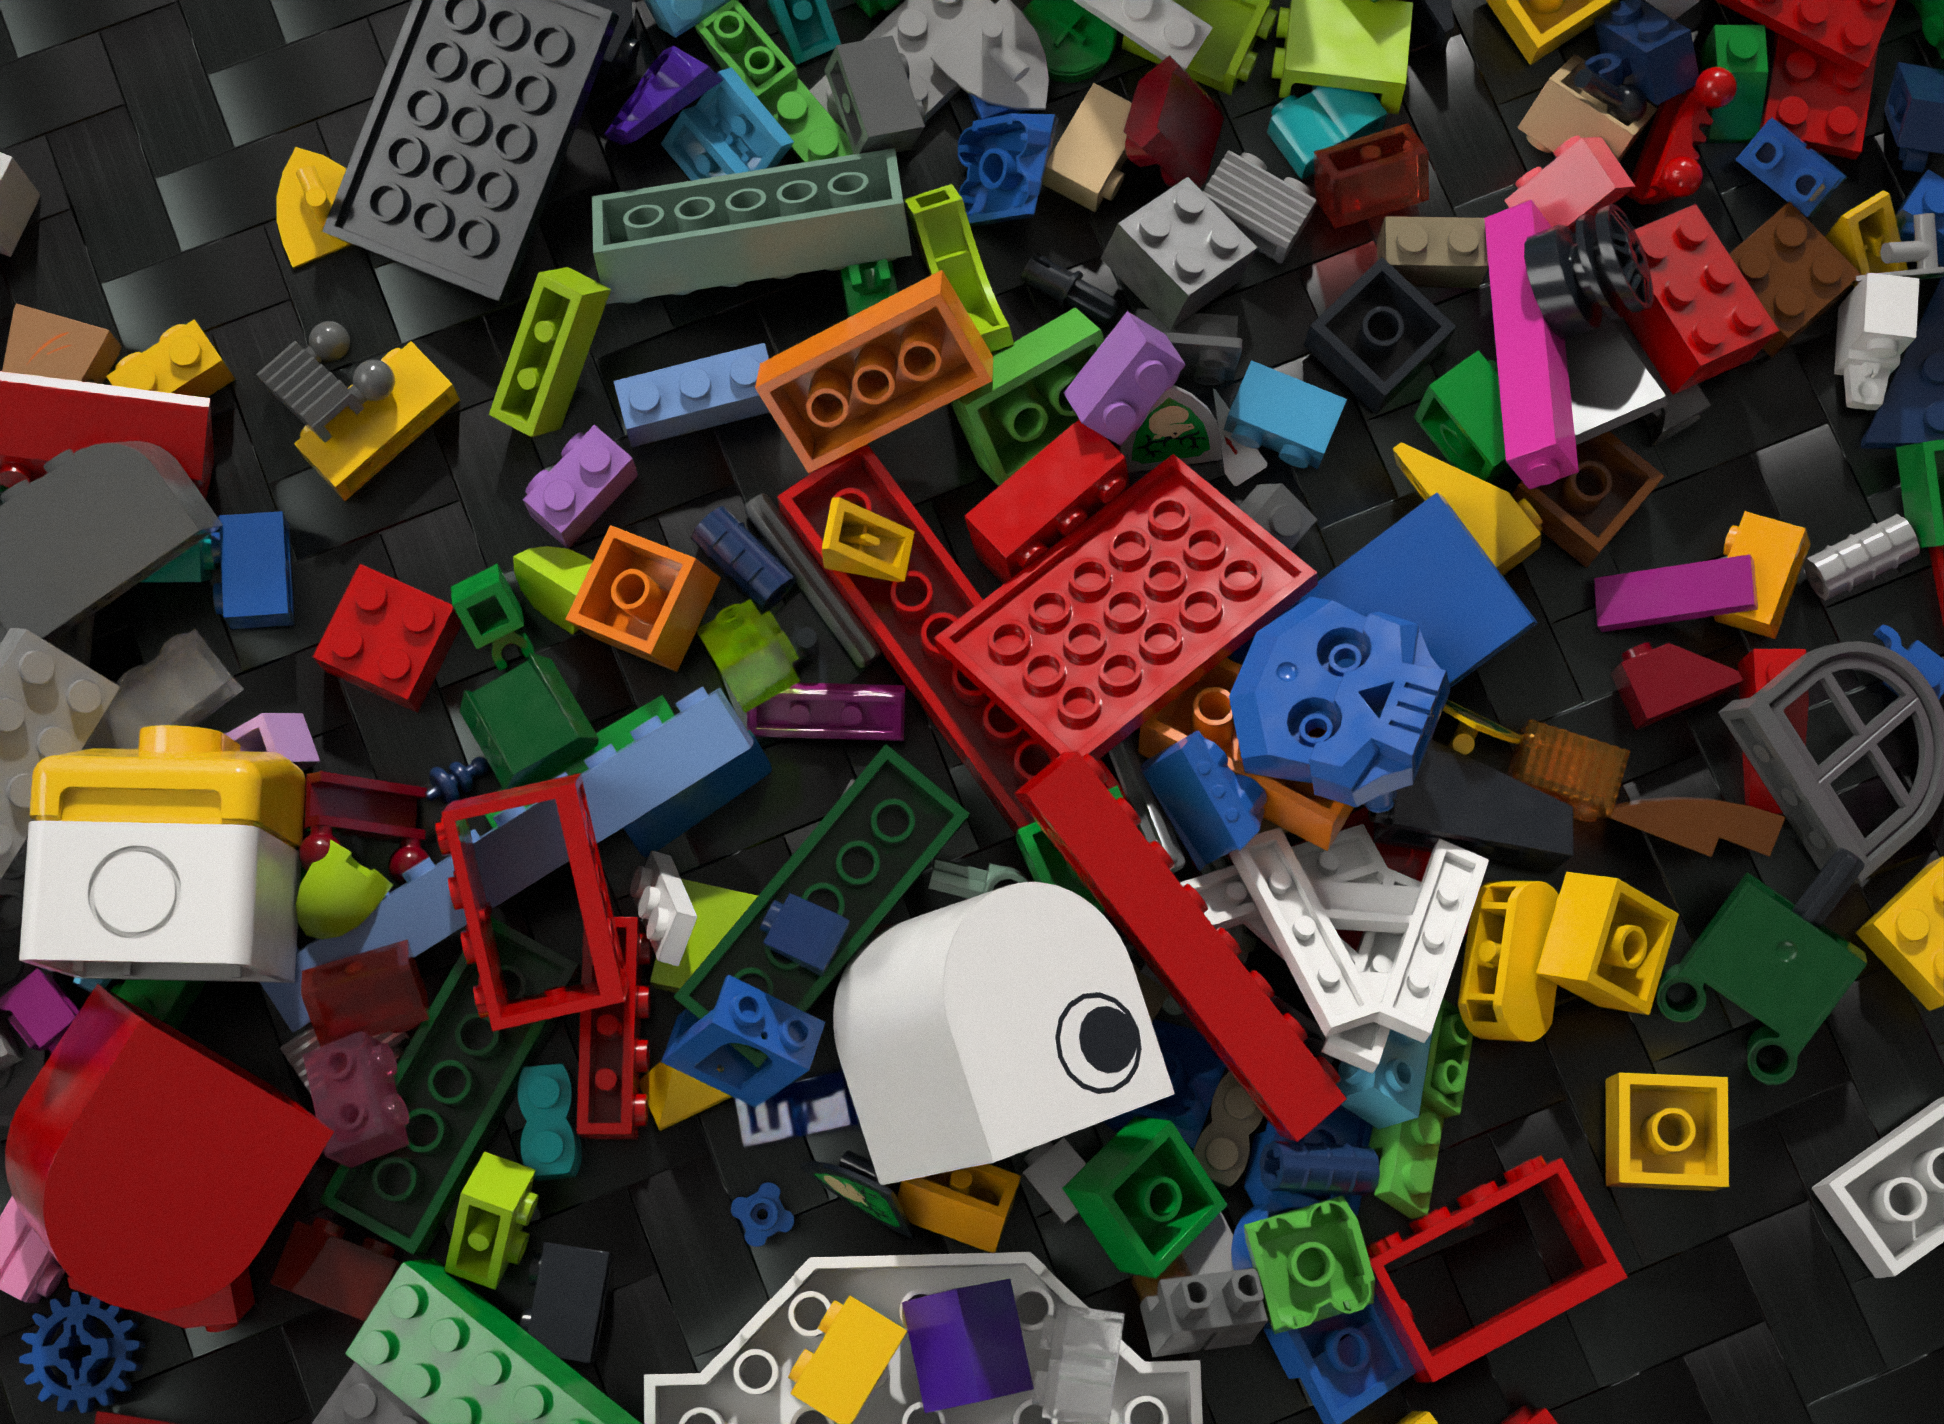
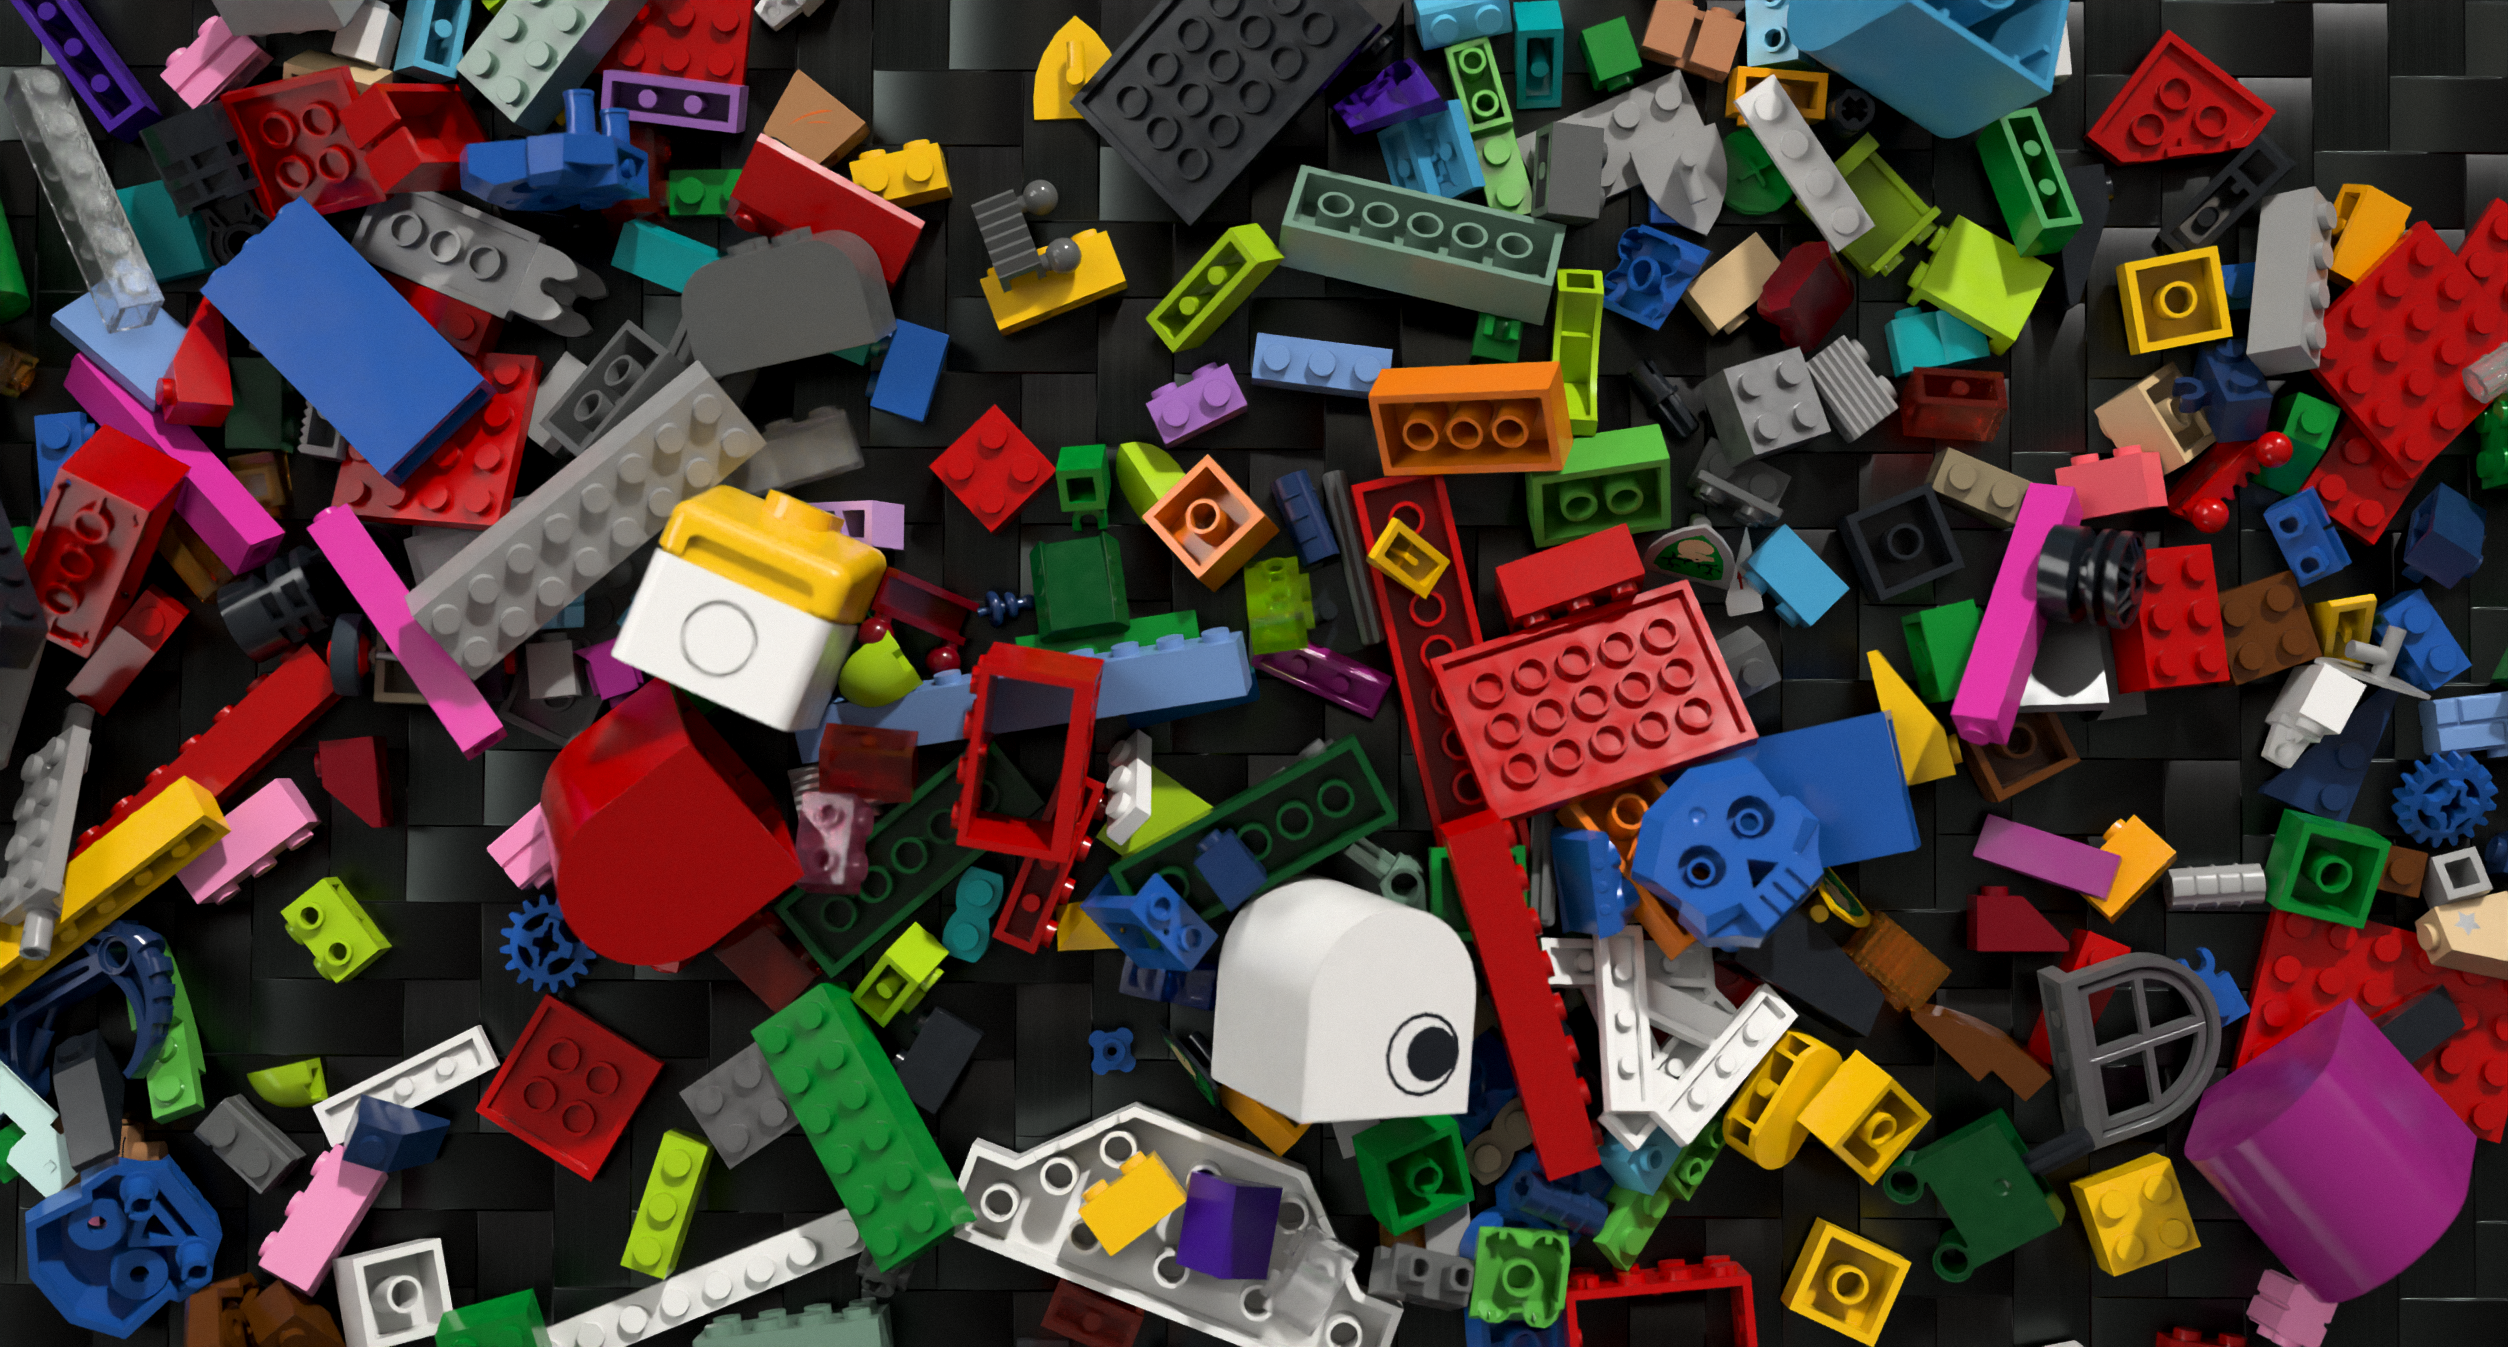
camera: 30 degrees right, 10 degrees up
medium lavender brick [1063,311,1186,446] -> none
black bar [1574,68,1647,125] -> none

